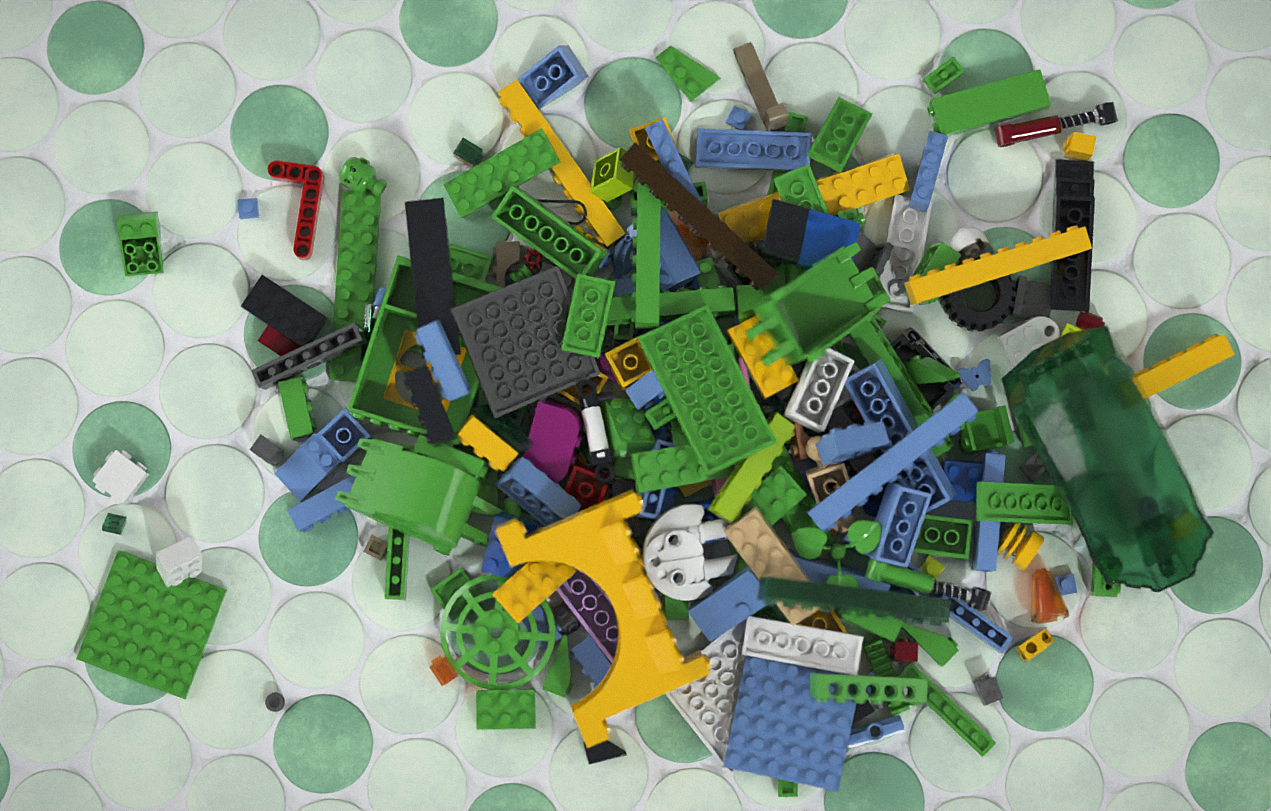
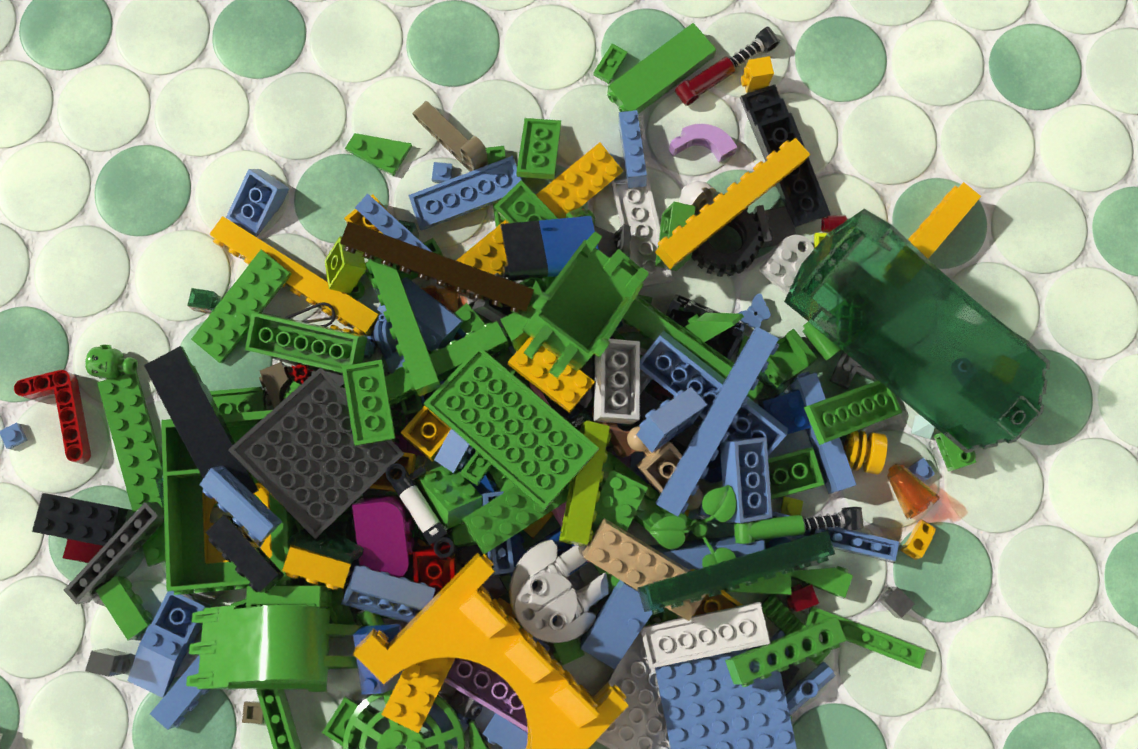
camera: 20 degrees left, 5 degrees down
none -> lavender arch [669,124,737,163]

